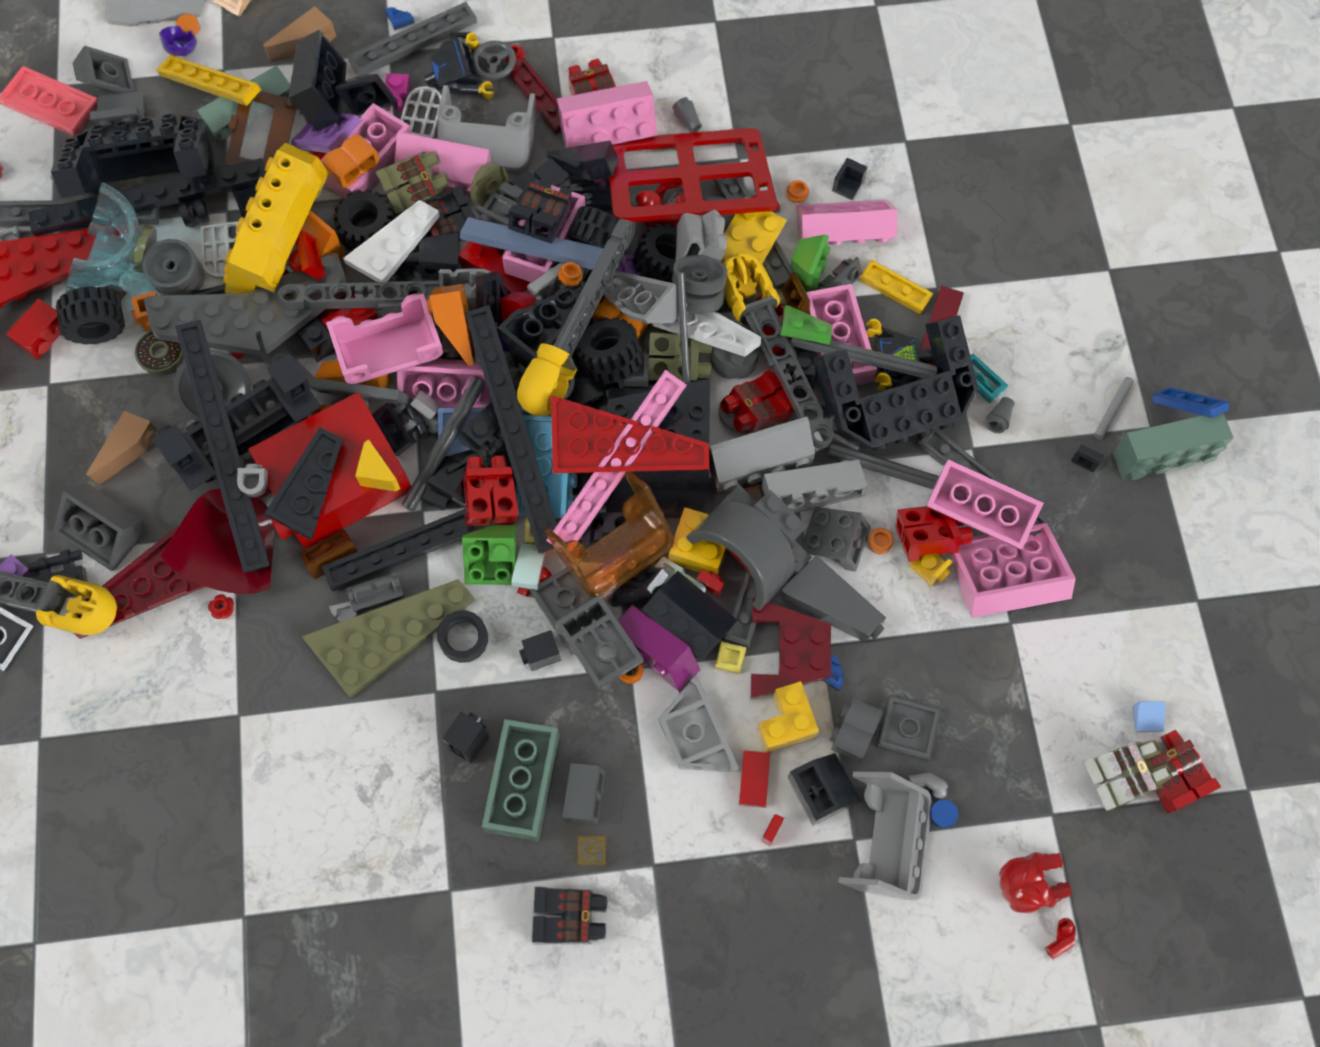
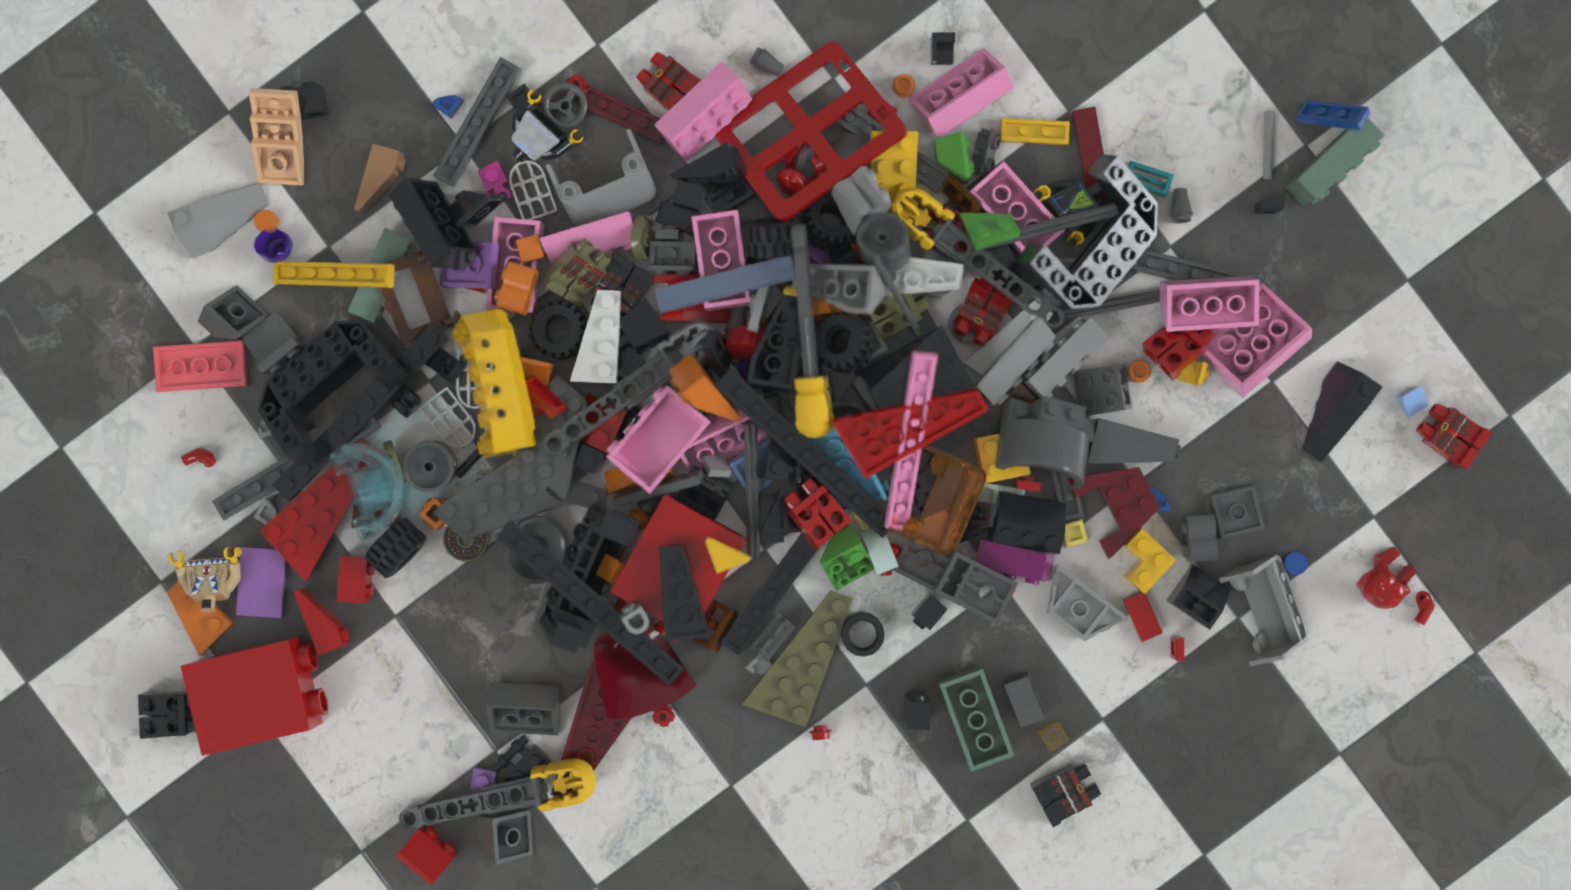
camera: 25 degrees left, 20 degrees up
medium nougat slope [86,411,158,485] -> none
black hips [509,179,572,244] -> none
orange plate [558,262,583,286] -> none
light grey arm [908,772,948,798] -> none
hips [1084,740,1173,811] -> none
none -> orange tile [516,234,545,263]
none -> orange tile [596,554,624,584]
none -> red plate [809,725,832,740]
none -> black wedge [1302,361,1382,462]

